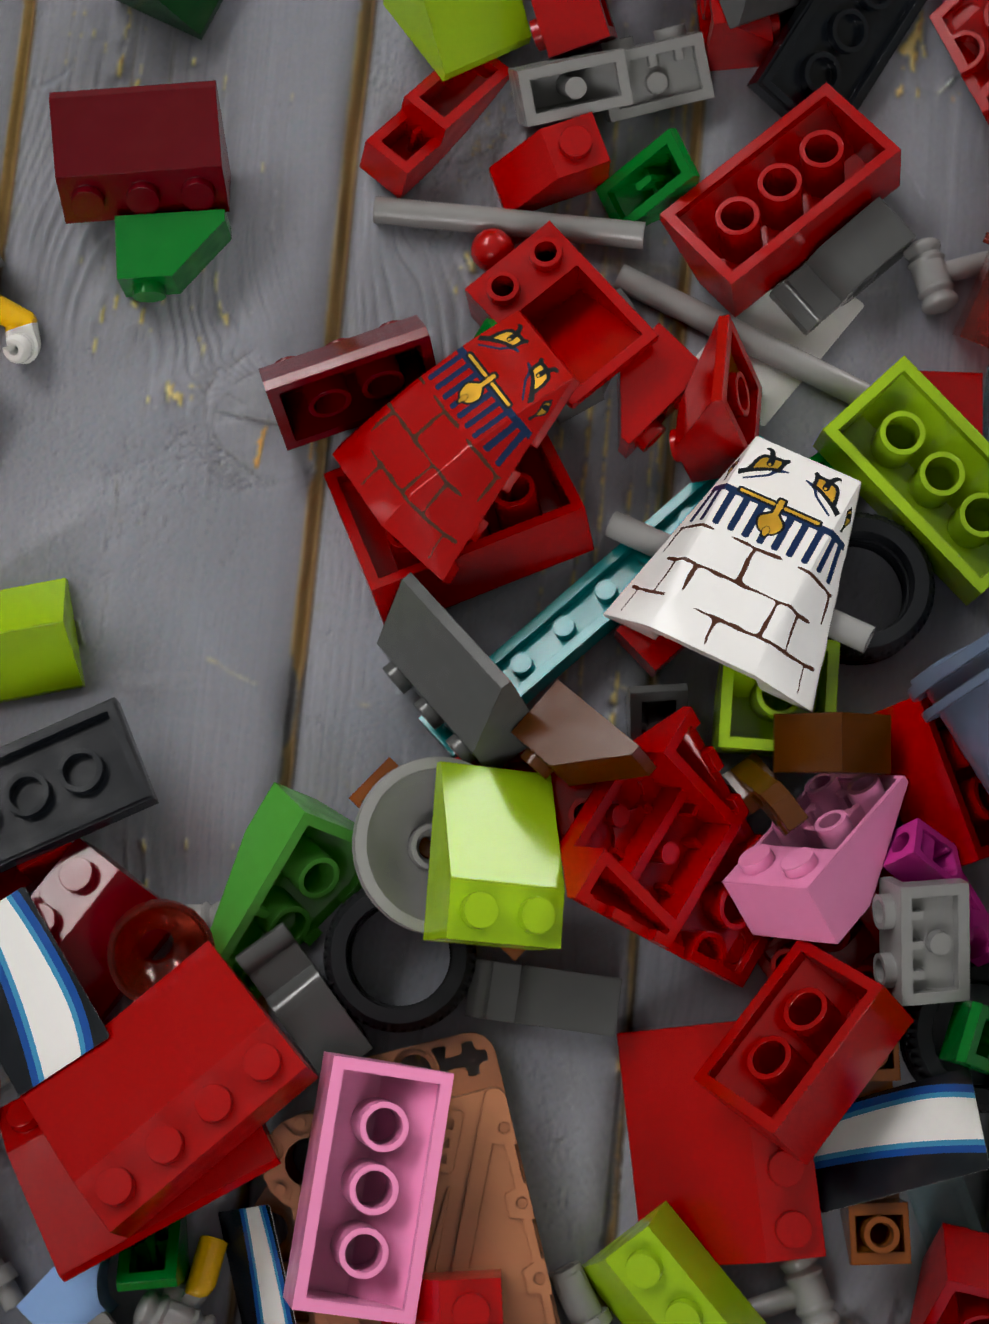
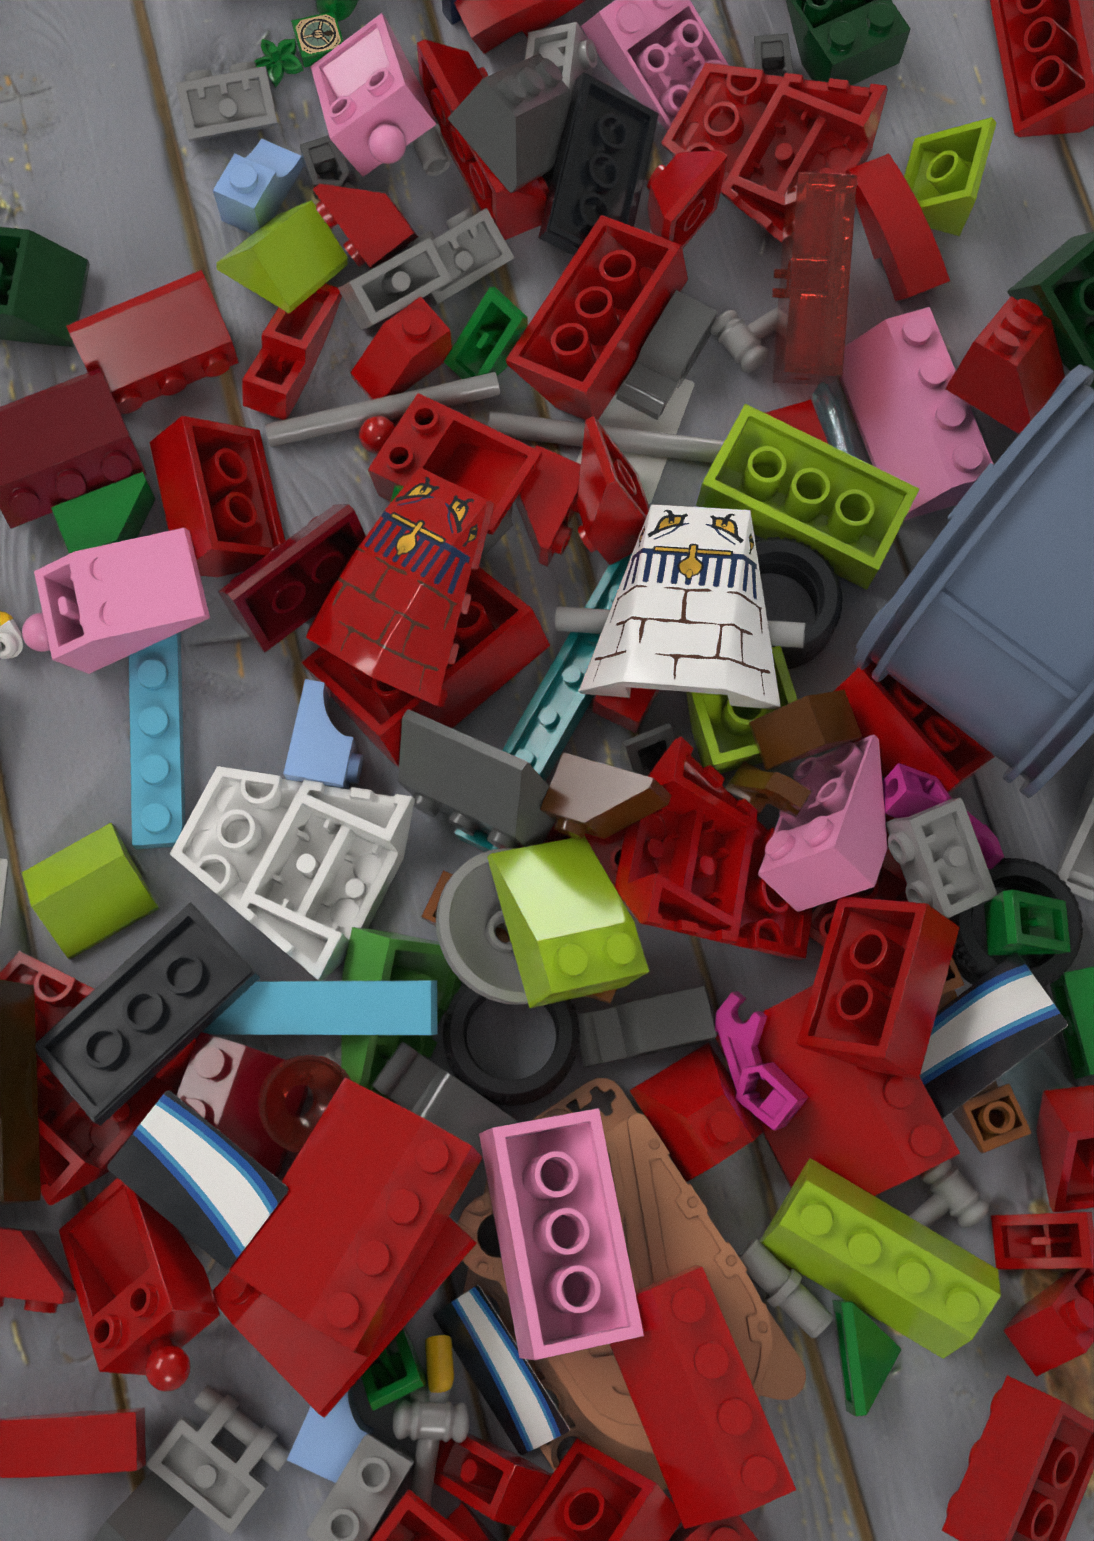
camera: 25 degrees left, 5 degrees down
none -> bright pink slope [22,528,210,674]
none -> red slope [66,270,239,414]
none -> medium azure plate [129,632,186,850]
none -> red slope [149,415,285,578]
none -> white wedge [170,766,415,981]
none -> medium azure tile [202,980,438,1035]
none -> light blue arch [283,679,363,789]
none -> red slope [629,1042,764,1182]
none -> red slope [647,151,727,249]
none -> dark pink piece [715,991,809,1131]

